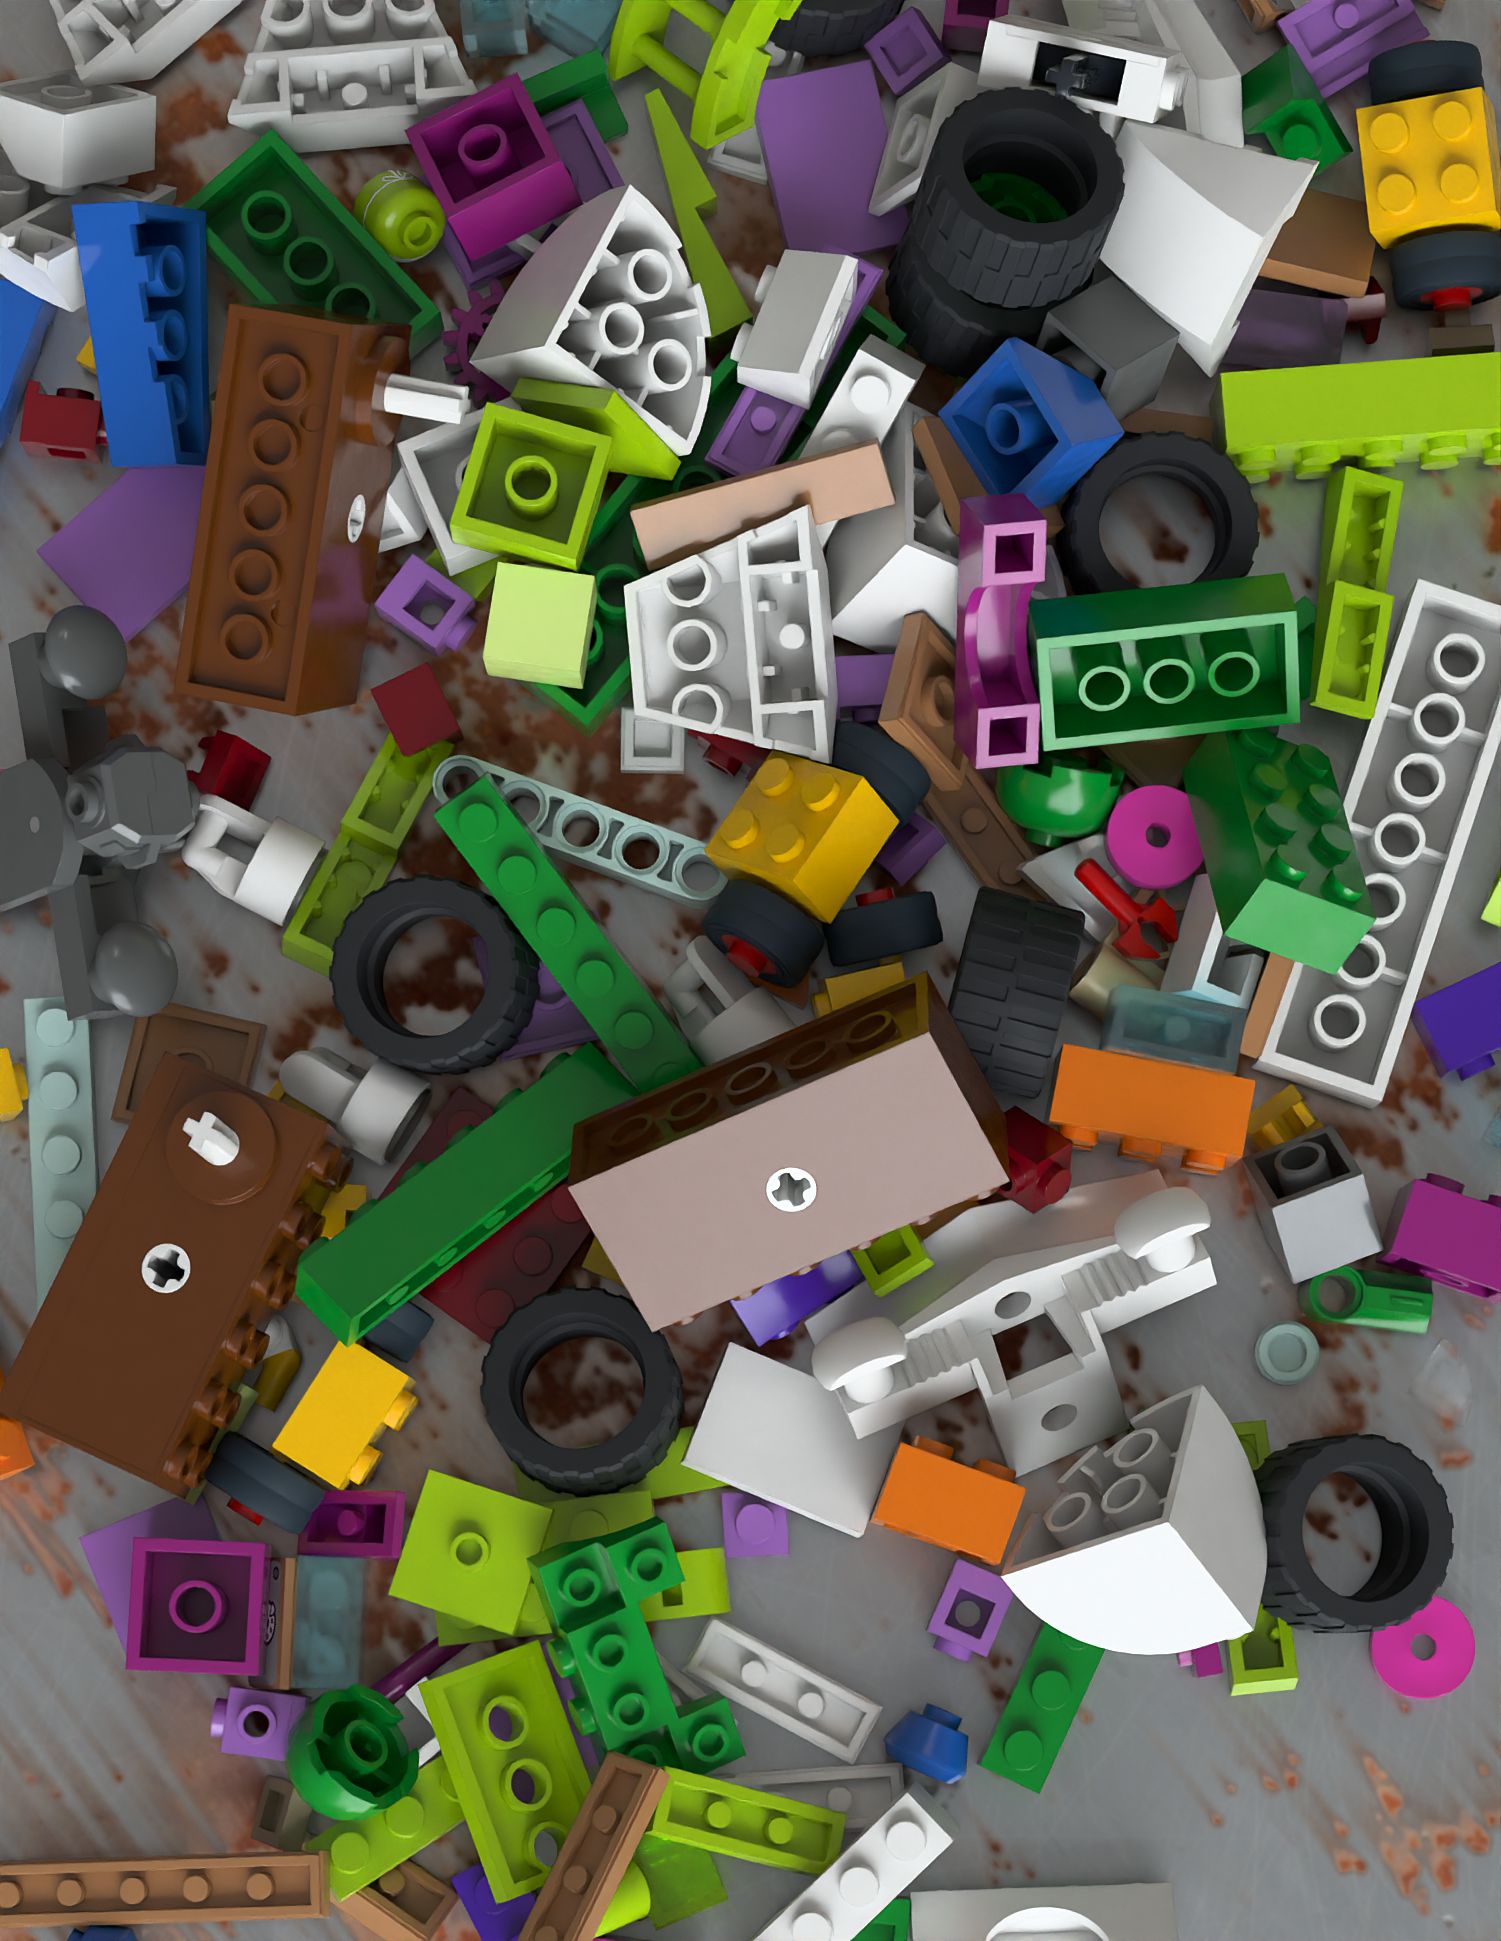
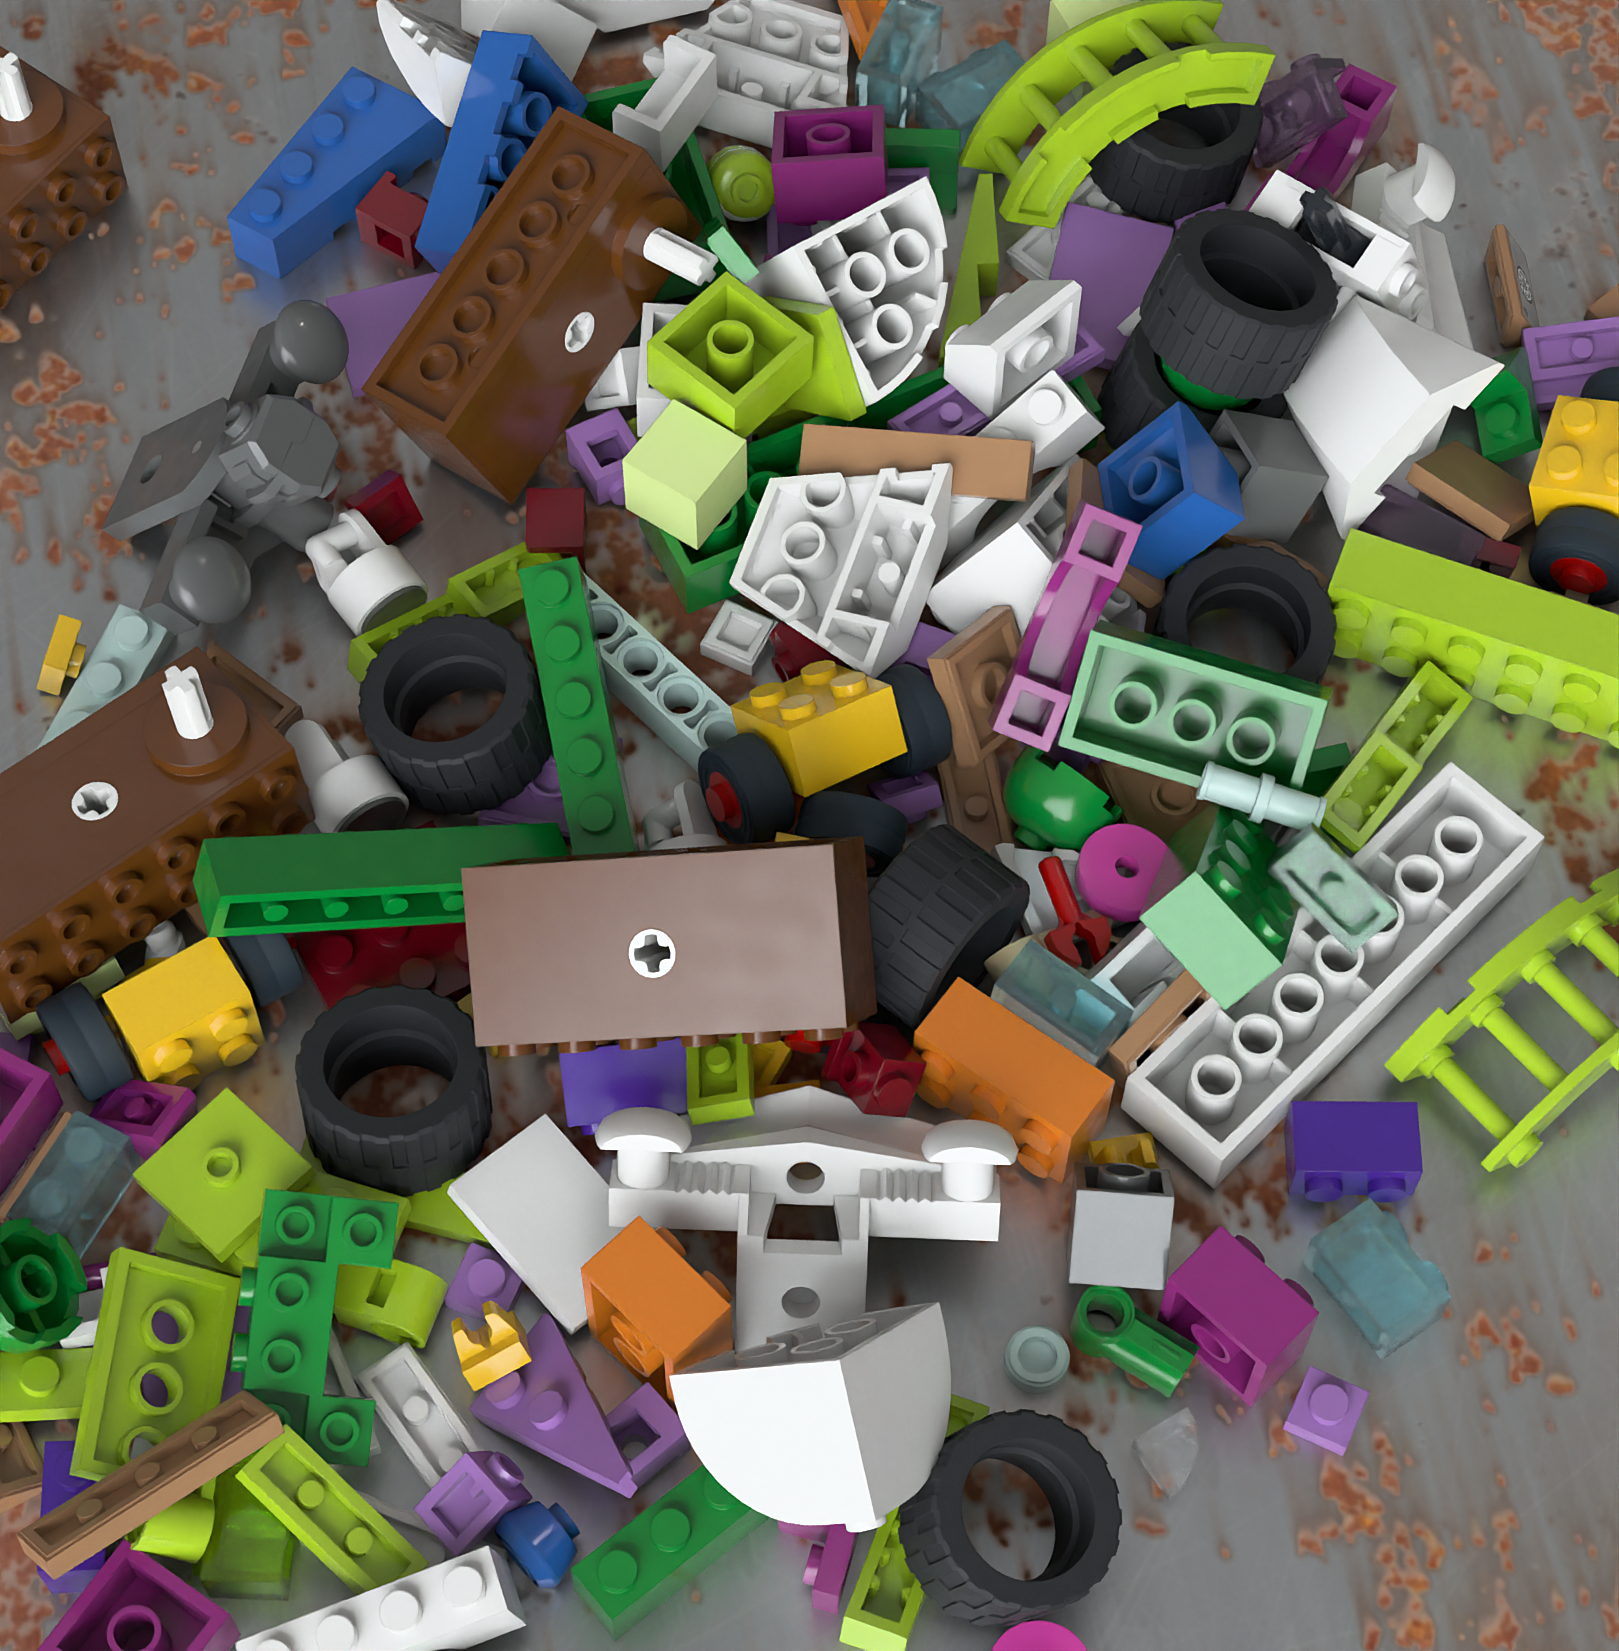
camera: 25 degrees right, 20 degrees down
none -> medium lavender bracket [413,1450,533,1557]
none -> yellow tile [451,1301,532,1392]
none -> medium lavender wing [468,1312,638,1498]
none -> white panel [612,35,718,173]
none -> tile [702,215,760,285]
none -> light aqua pin [1196,760,1327,836]
none -> clear green tile [1266,822,1399,954]

